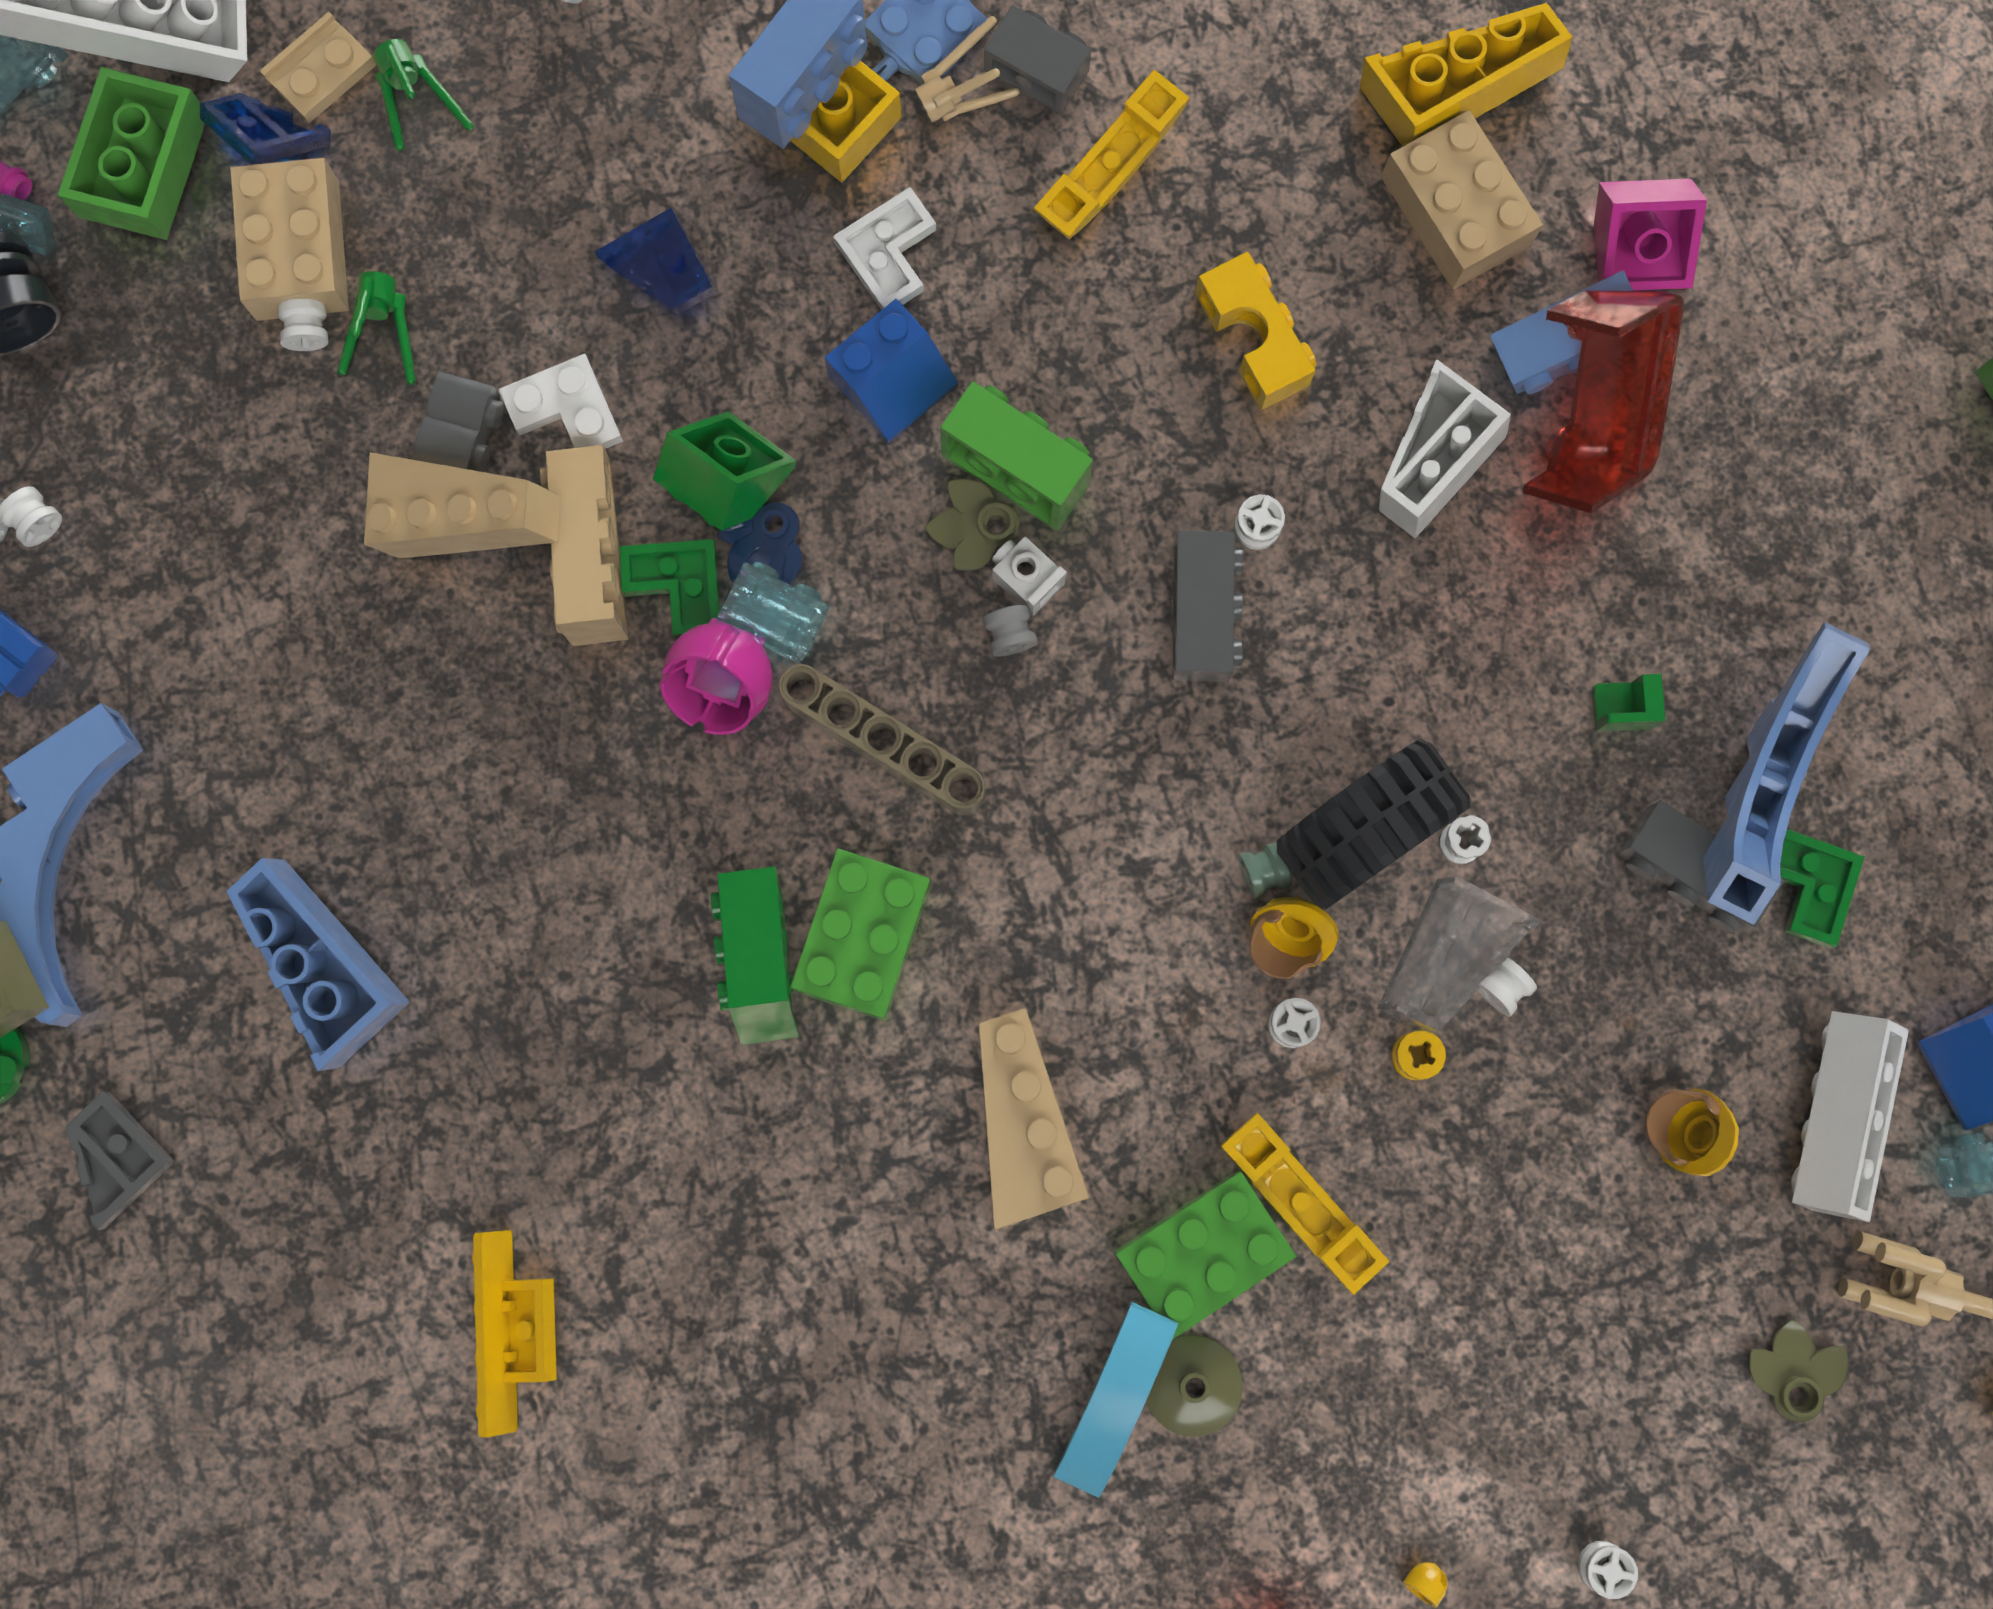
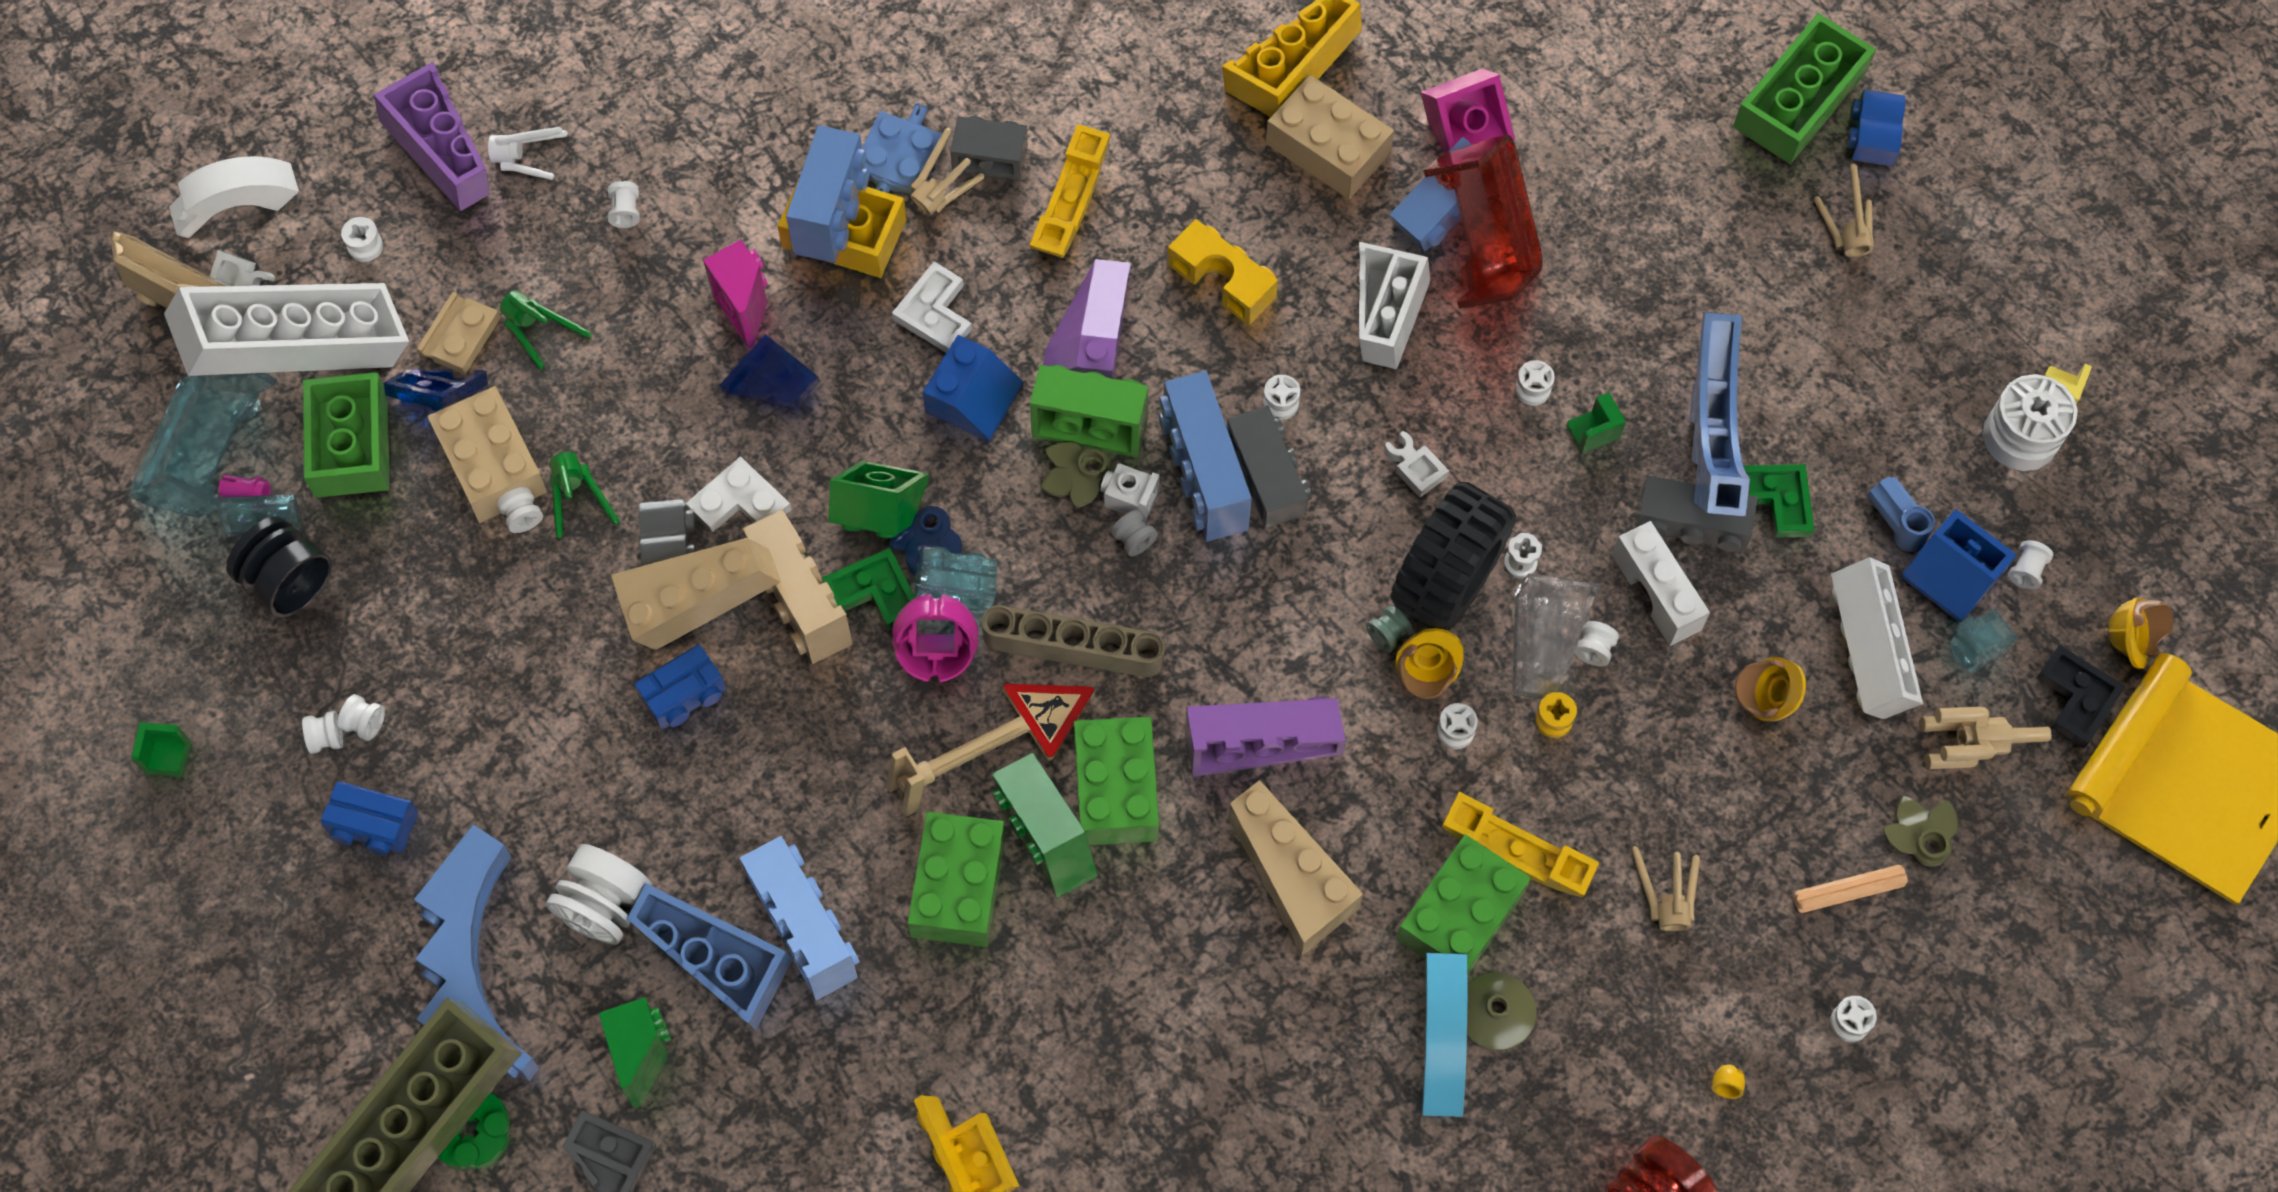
camera: 20 degrees left, 15 degrees down
none -> white wheel [545,844,652,945]
none -> green slope [598,997,672,1108]
none -> blue brick [634,644,727,730]
none -> dark pink slope [703,239,768,349]
none -> light blue wedge [740,836,860,1001]
none -> tan piece [886,683,1094,817]
none -> bright green brick [908,812,1006,947]
none -> medium lavender wedge [1043,259,1131,379]
none -> medium blue brick [1158,370,1252,542]
none -> medium lavender wedge [1185,696,1346,777]
none -> white plate [1384,431,1449,498]
none -> white wheel [1515,360,1555,406]
none -> white arch [1612,521,1710,646]
none -> tan plant [1631,846,1700,931]
none -> light nougat axle [1793,865,1908,913]
none -> medium blue piece [1867,476,1935,552]

